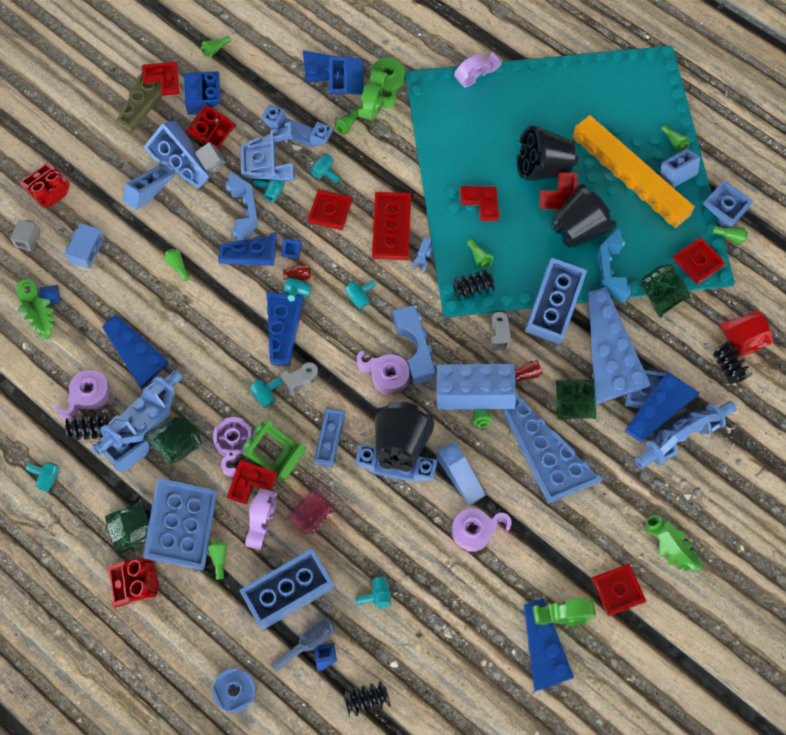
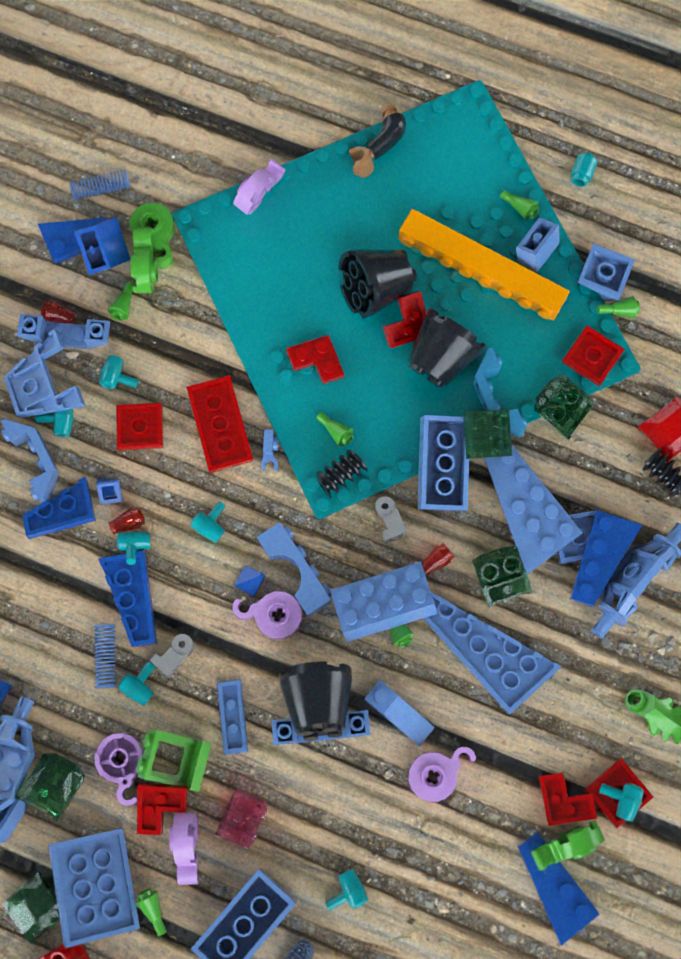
camera: 15 degrees left, 10 degrees up
none -> clear red cone [40,300,76,324]
none -> medium blue piece [70,169,130,201]
none -> medium blue piece [94,624,117,689]
none -> blue slope [234,565,265,597]
none -> piece [349,105,406,178]
none -> clear green plate [463,409,512,459]
none -> red plate [539,772,598,826]
none -> teal brick [570,152,598,187]
none -> teal piece [599,783,644,822]

